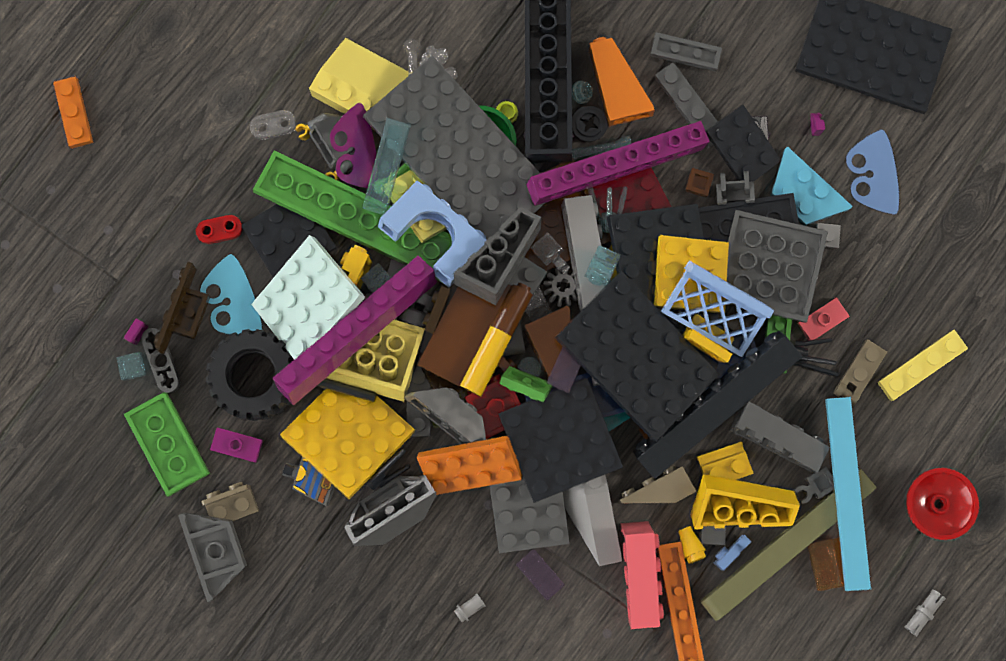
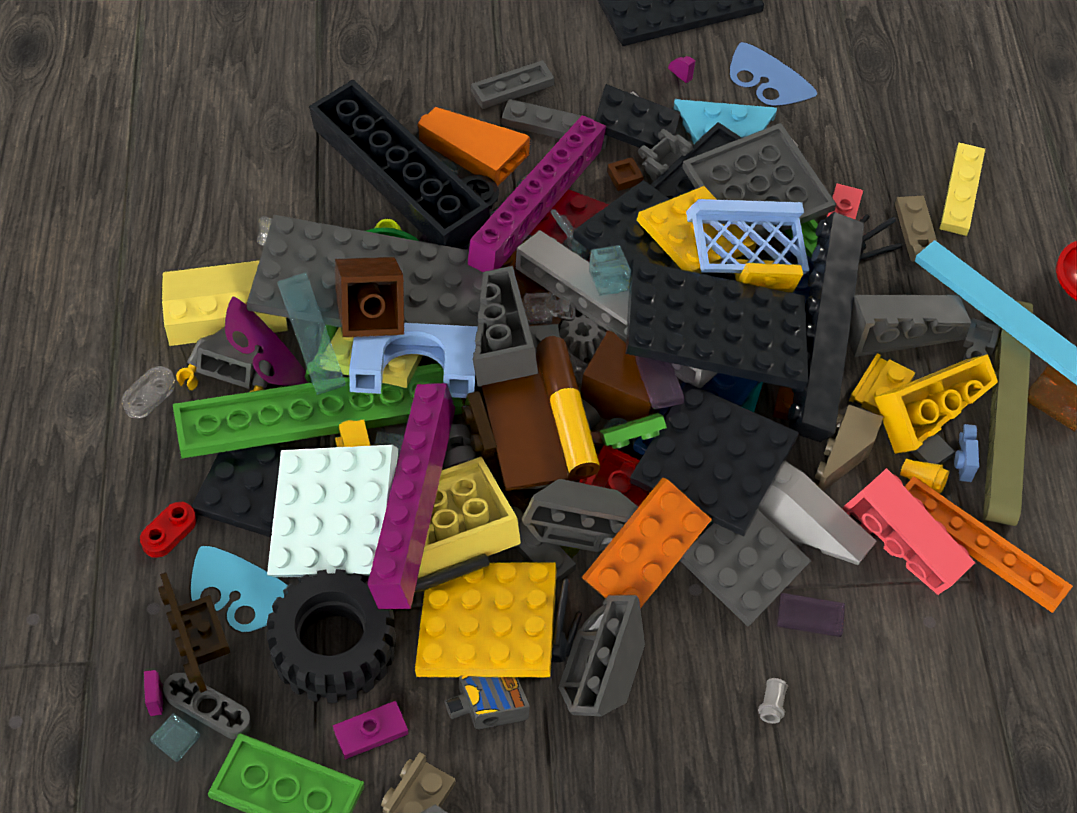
camera: 40 degrees left, 25 degrees down
clear bar [403,38,421,76] -> none
none -> reddish brown slope [335,257,404,337]

